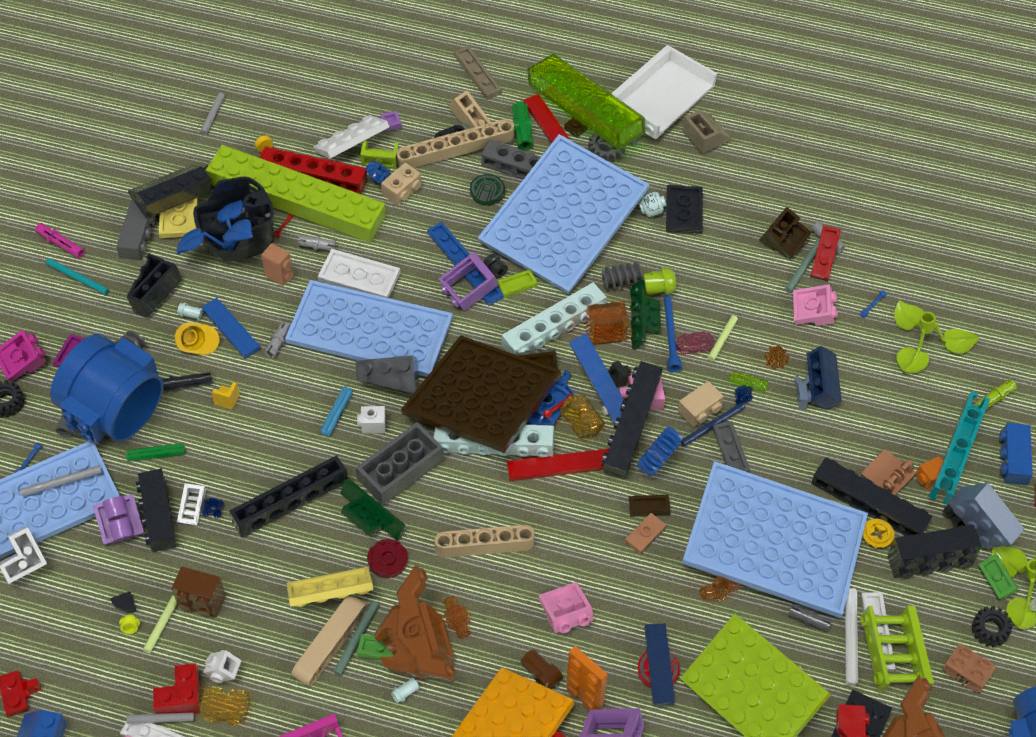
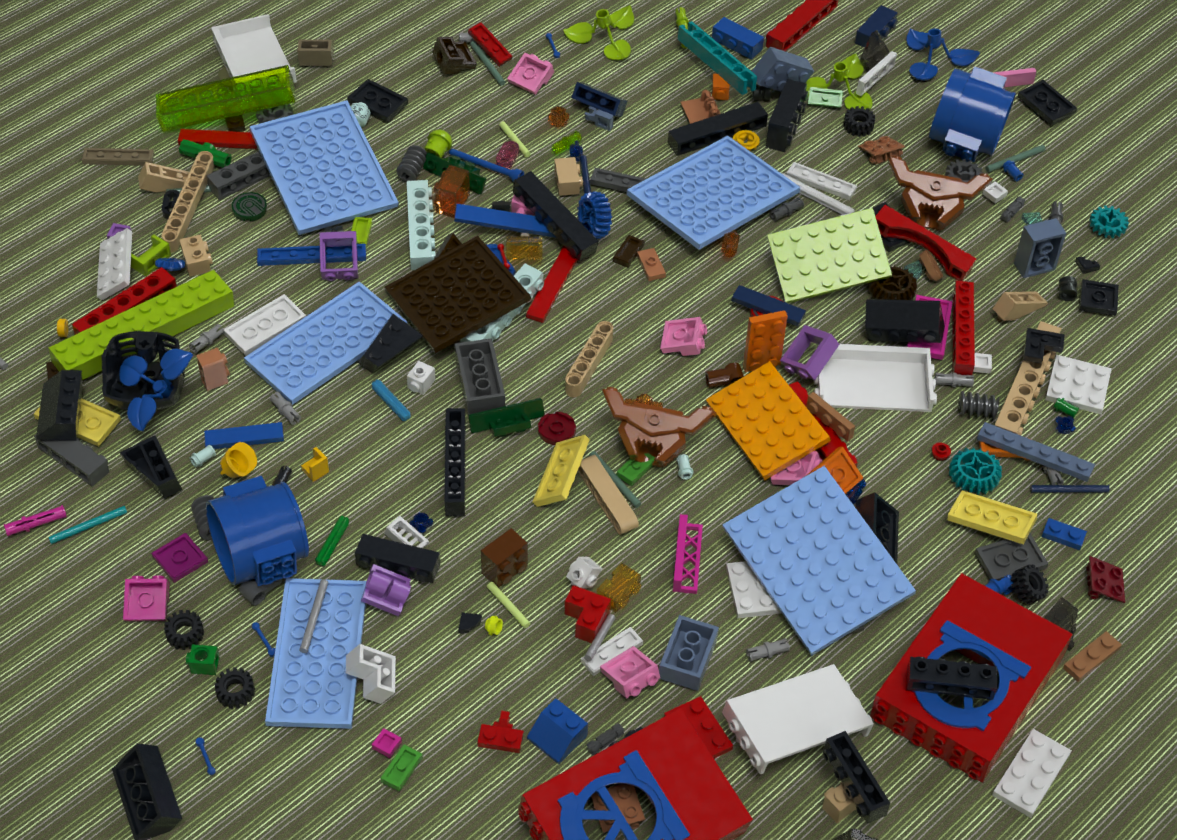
camera: 60 degrees left, 5 degrees down
lime fence [860,606,934,693] -> none

